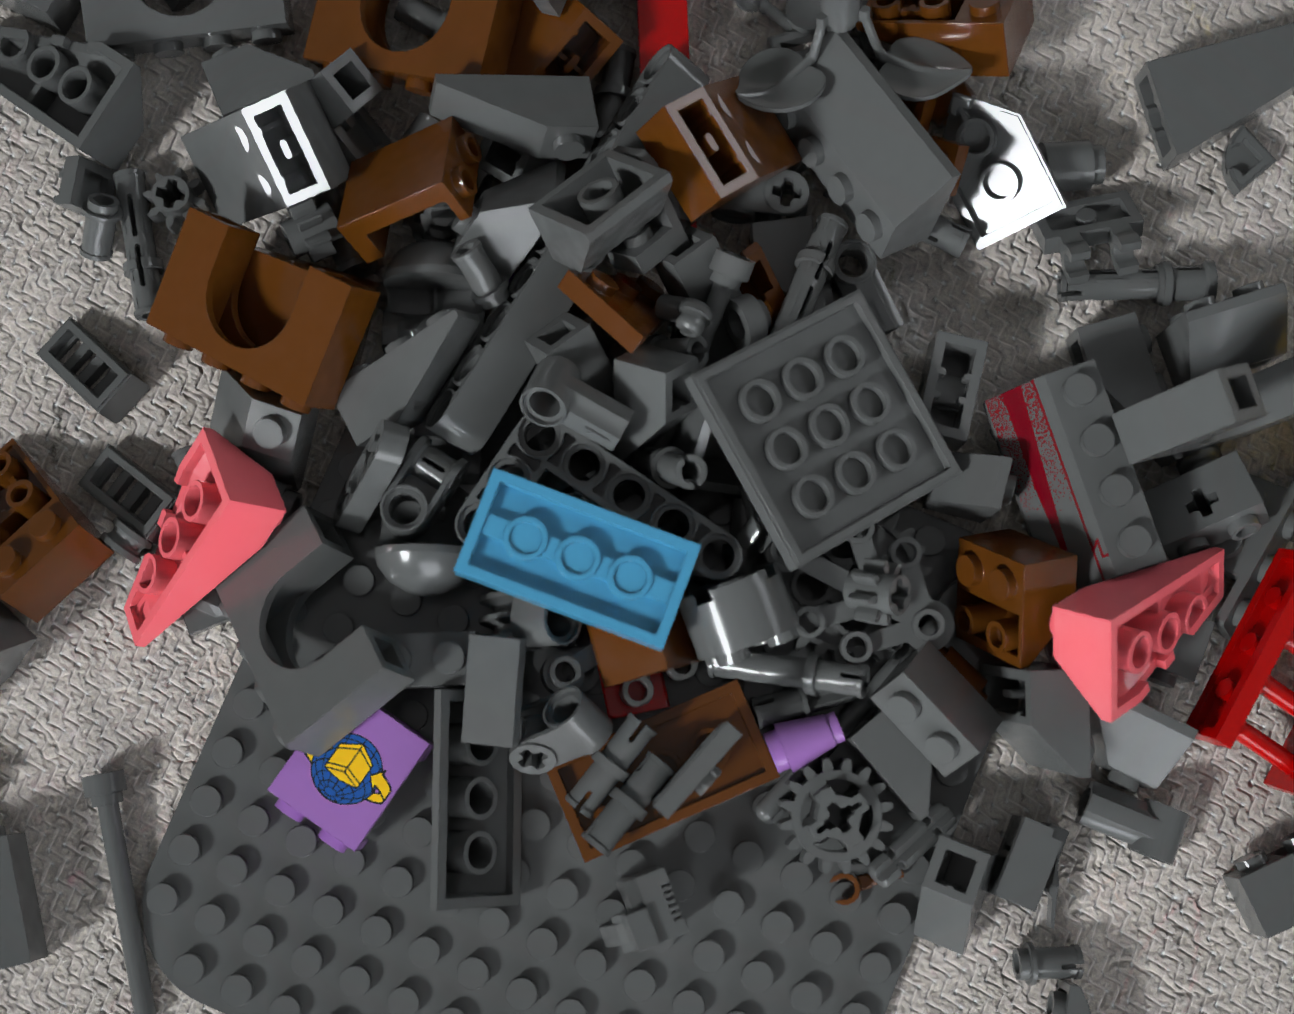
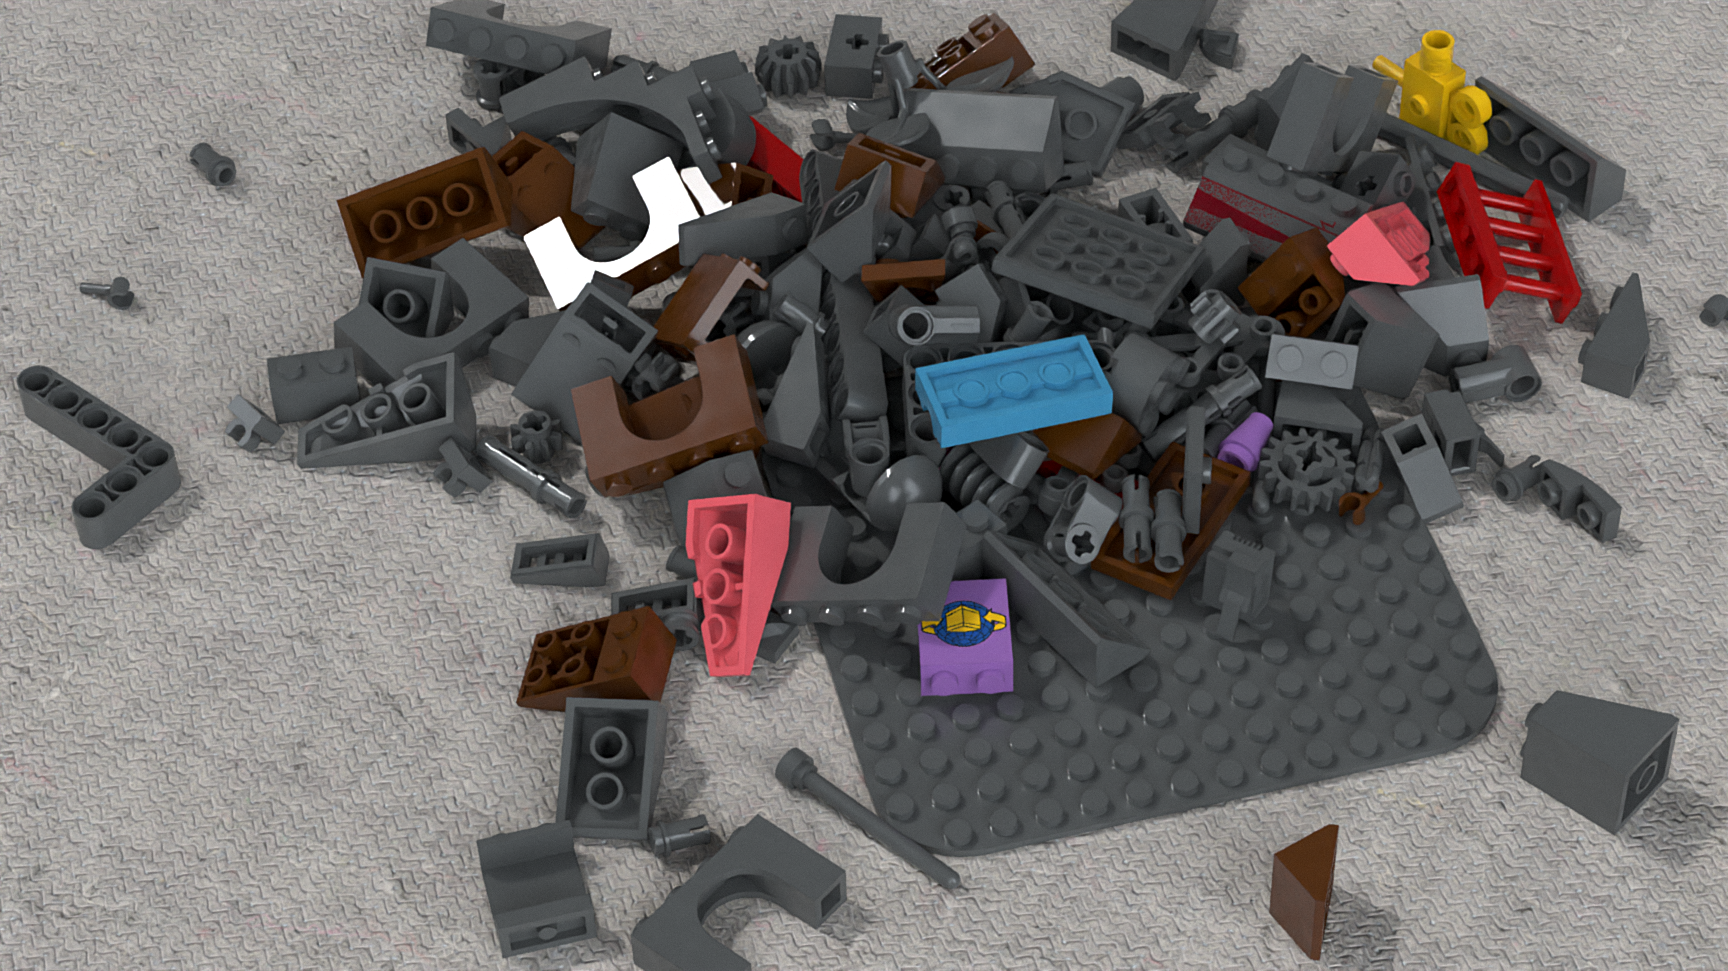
camera: 35 degrees left, 35 degrees down
dark grey pin [79,193,123,262] -> none
dark grey beam [333,419,410,534] -> none
dark grey tile [461,633,527,748] -> none

